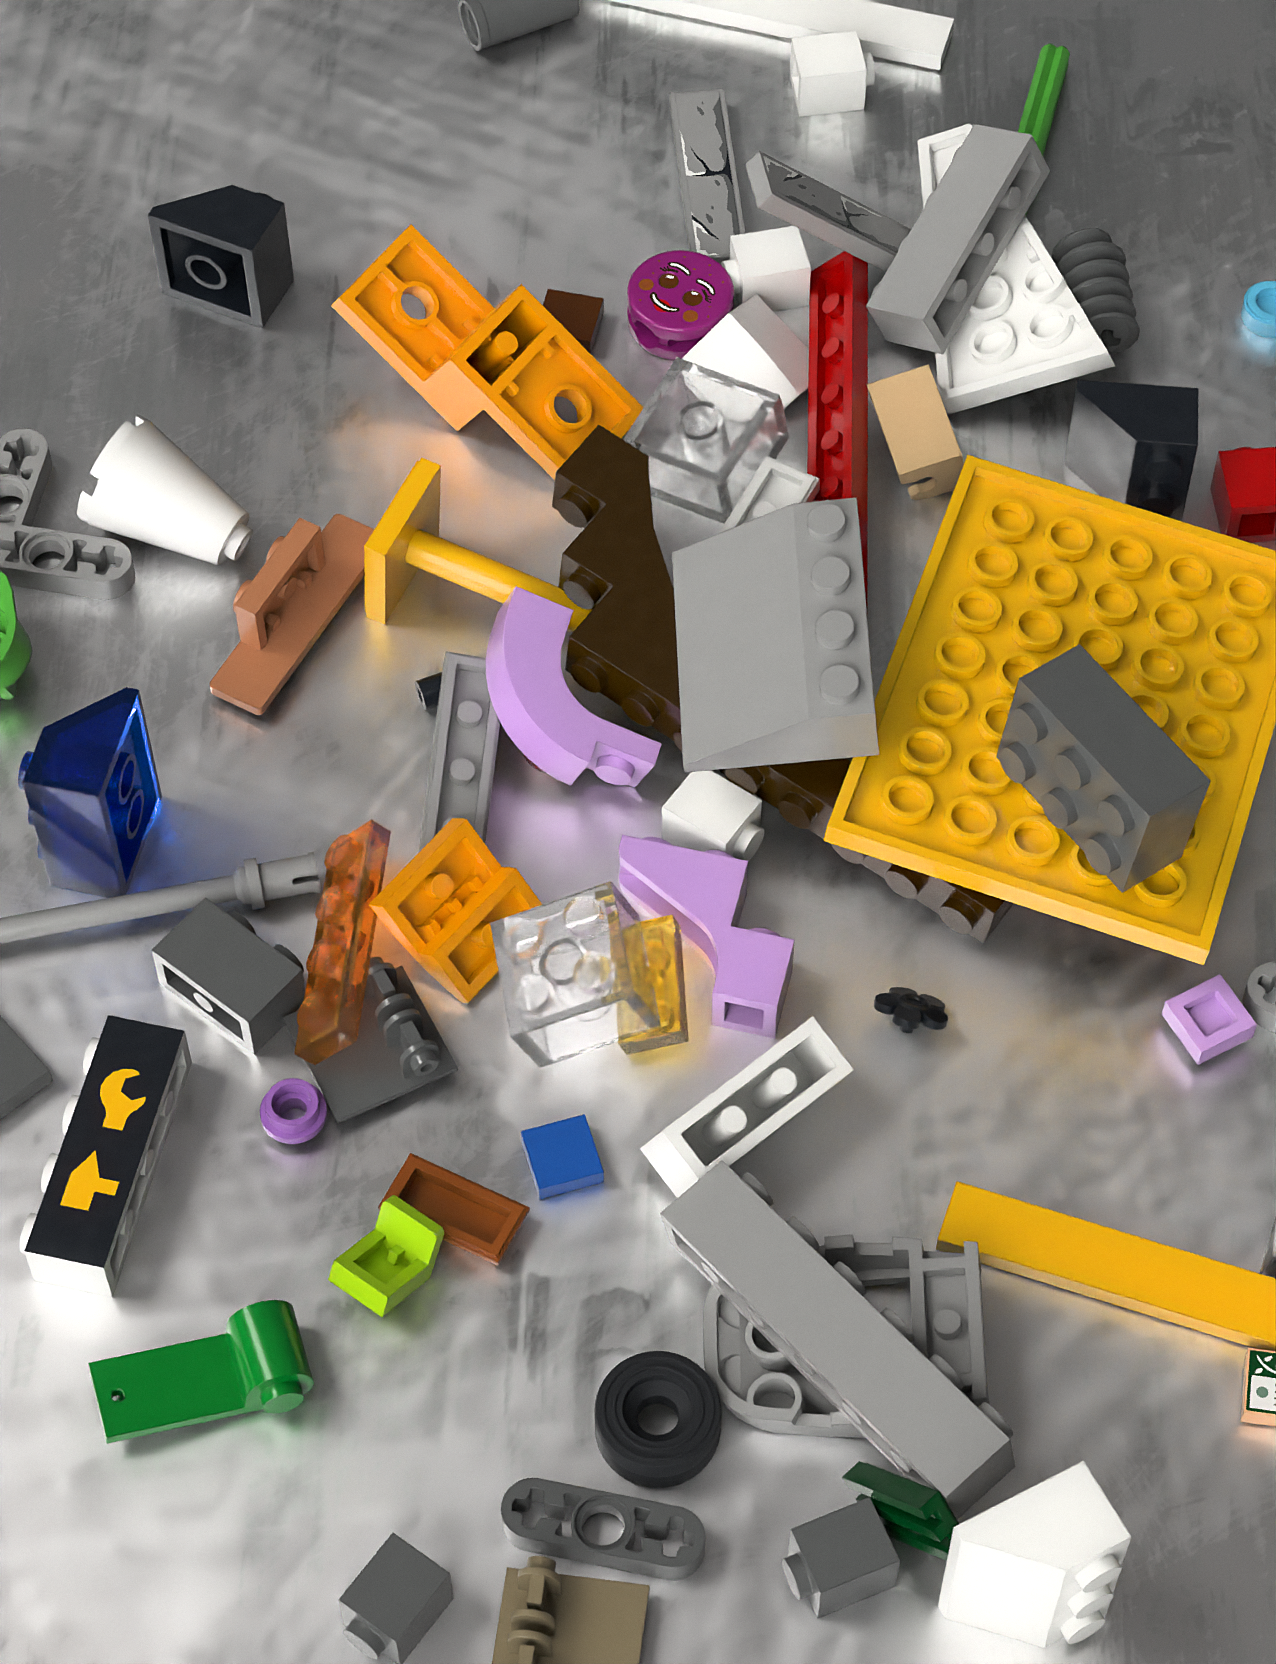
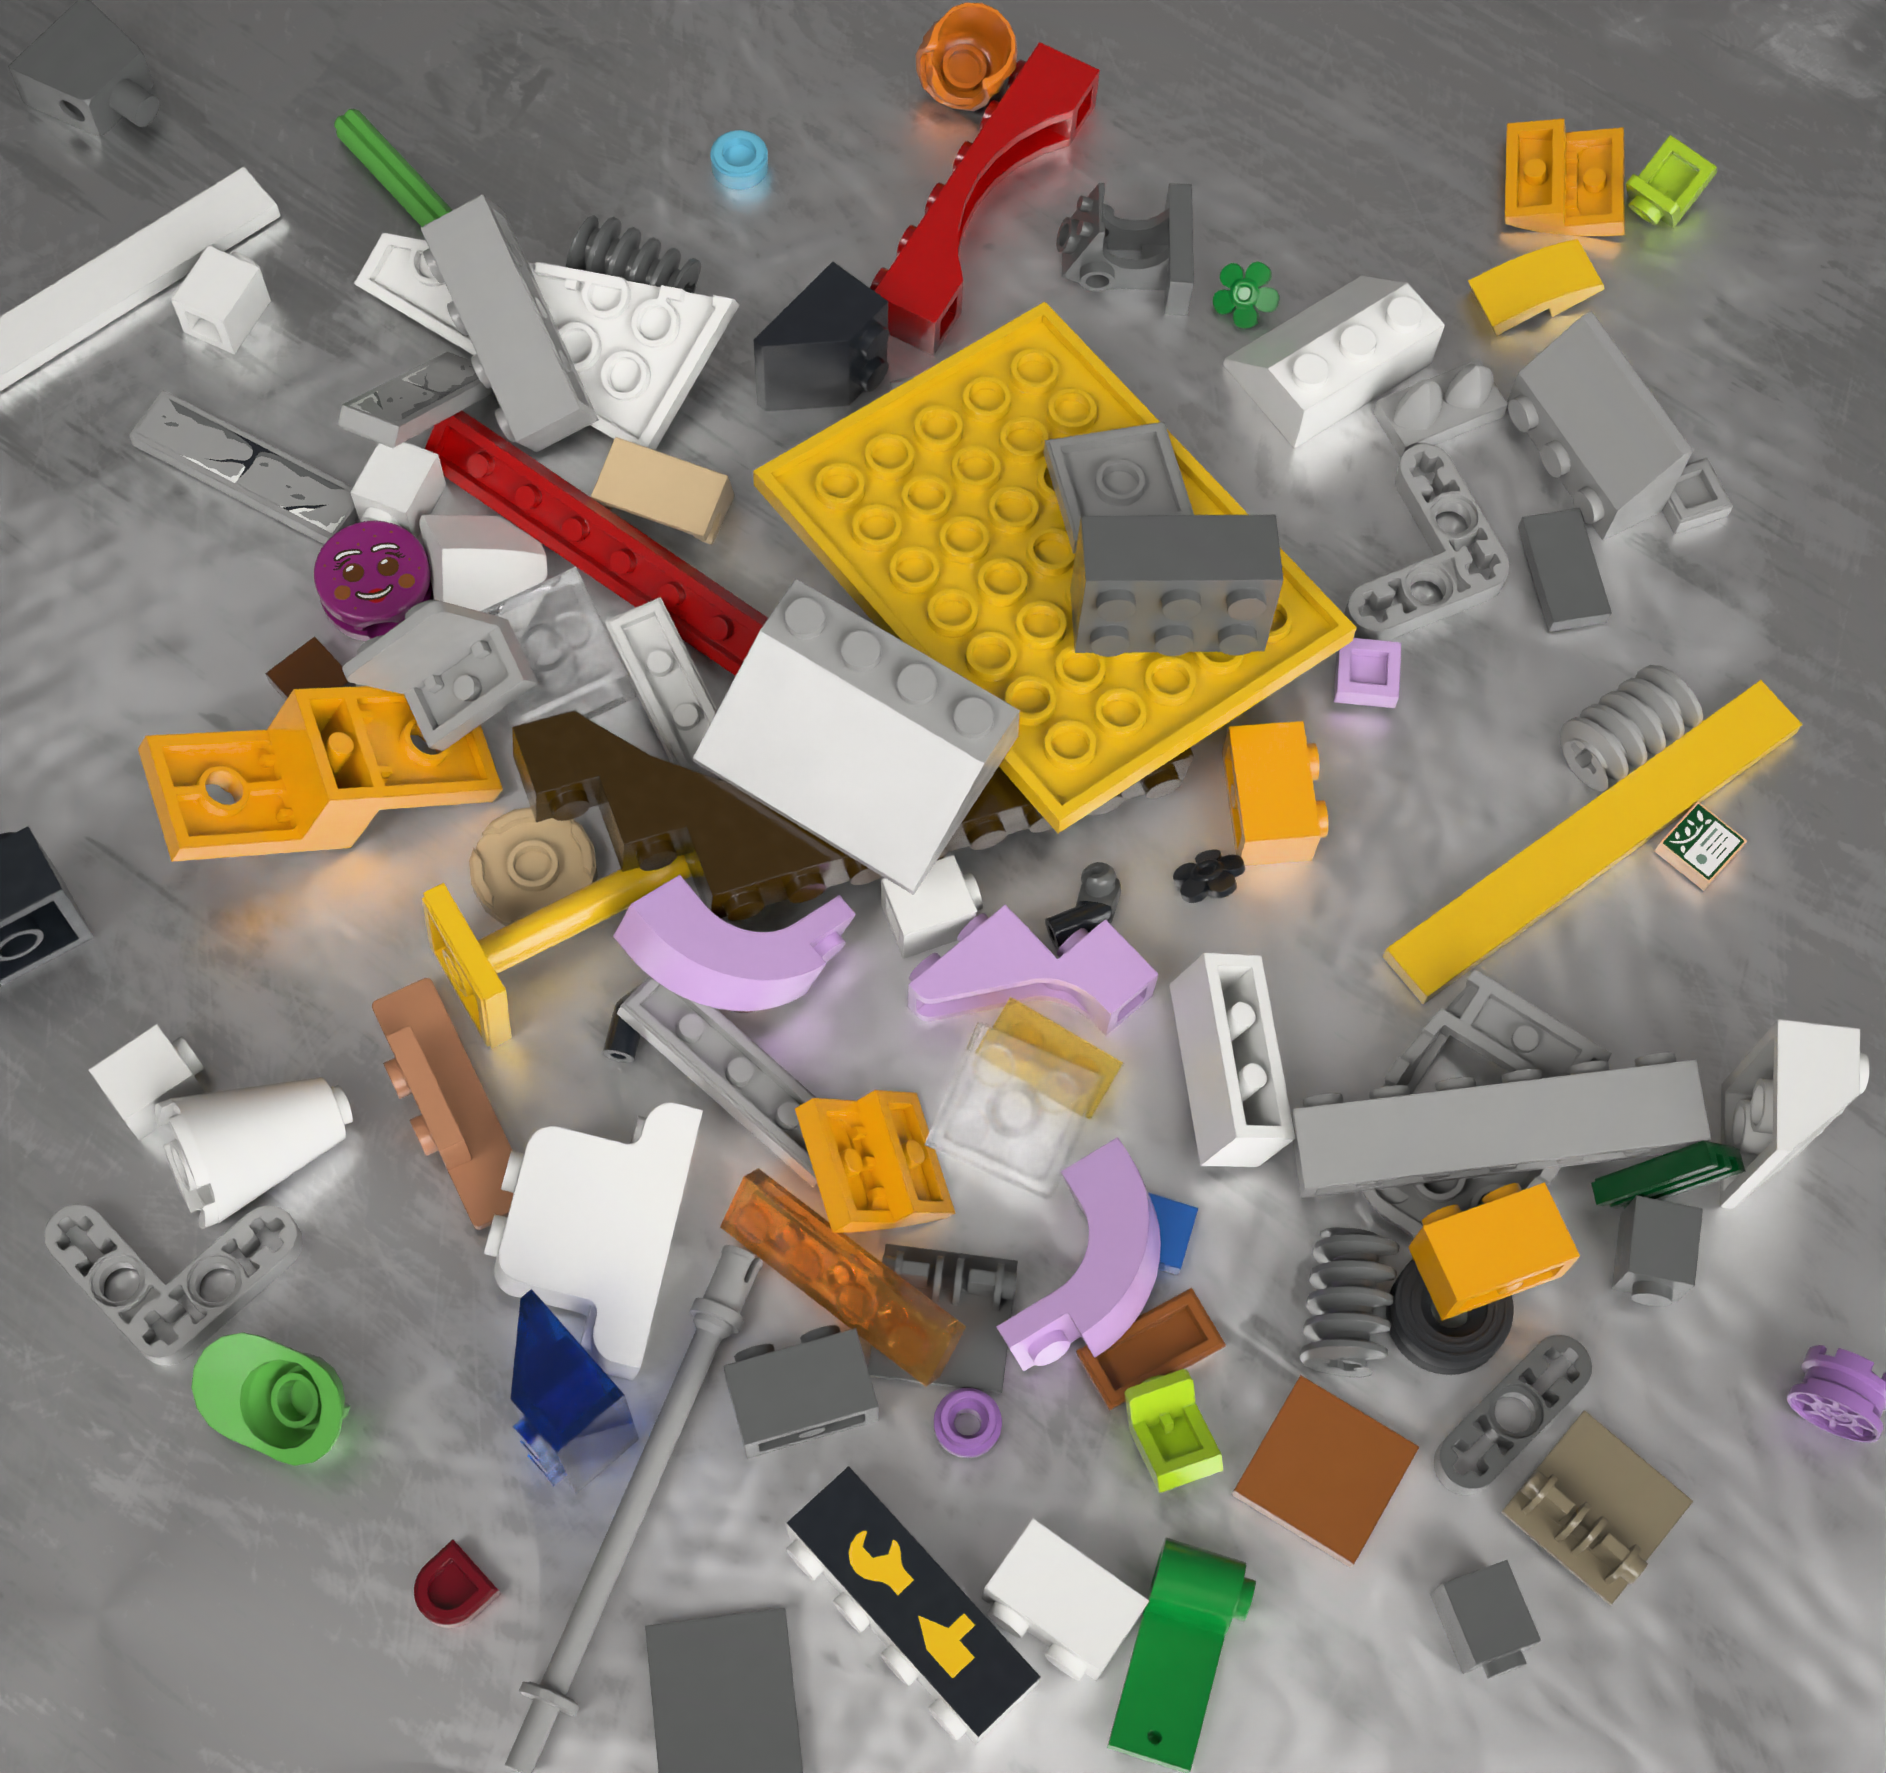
camera: 60 degrees left, 10 degrees up
none -> white brick [89,1024,205,1140]
none -> light grey bracket [342,600,538,751]
none -> tan tile [469,807,598,926]
none -> white brick [484,1103,703,1381]
none -> white brick [982,1518,1149,1681]
none -> lavender arch [996,1137,1161,1372]
none -> light grey tile [1044,422,1194,553]
none -> arm [1045,862,1121,948]
none -> light orange brick [1222,721,1328,866]
none -> dark orange tile [1231,1375,1419,1568]
none -> dark grey piece [1299,1227,1400,1378]
none -> light orange brick [1408,1182,1580,1321]

